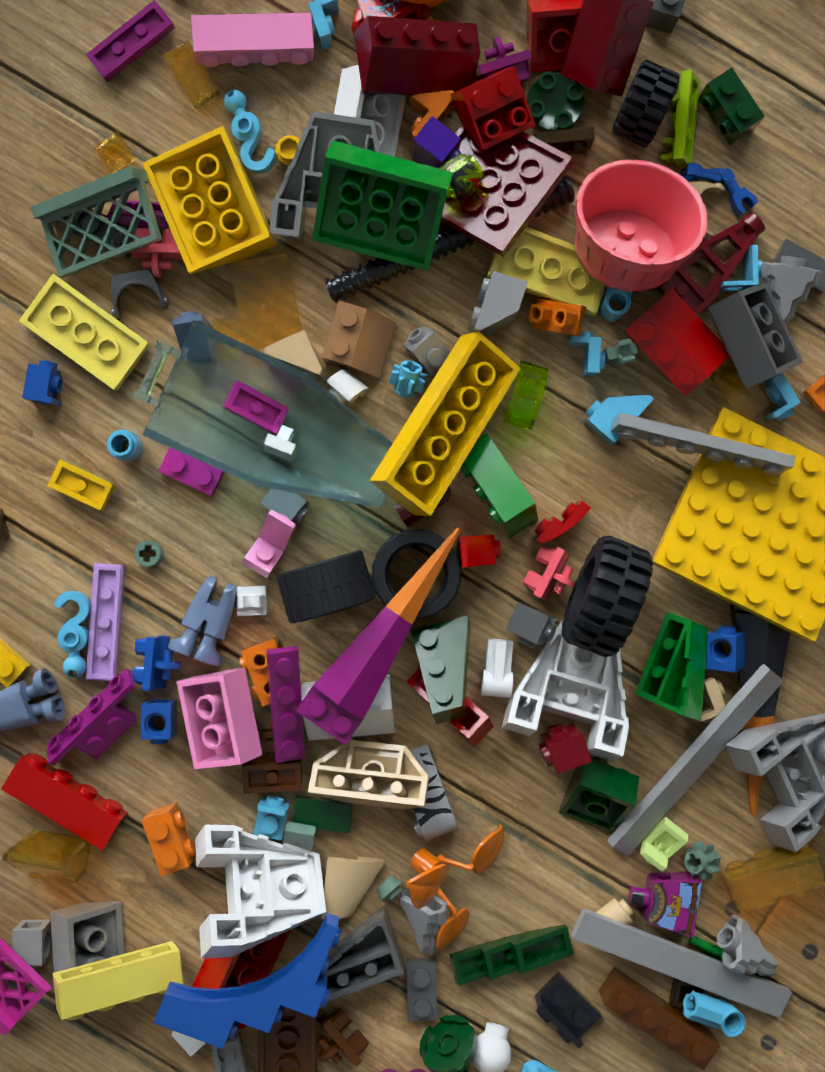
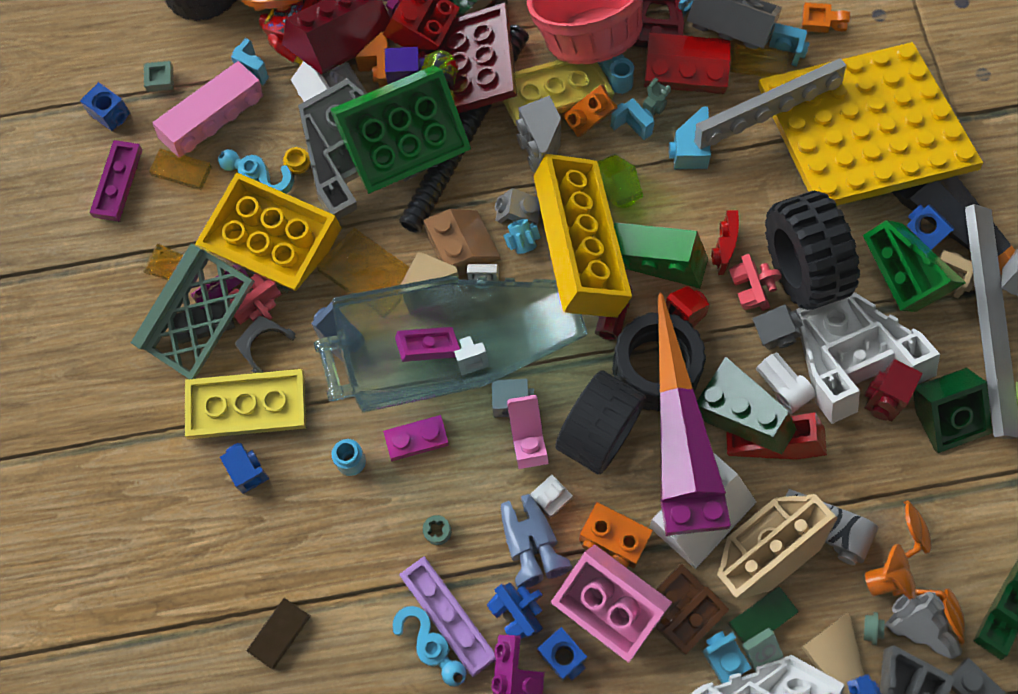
camera: 35 degrees left, 20 degrees down
yellow plate [47,459,116,511] -> none
magenta plate [266,646,305,763] -> none

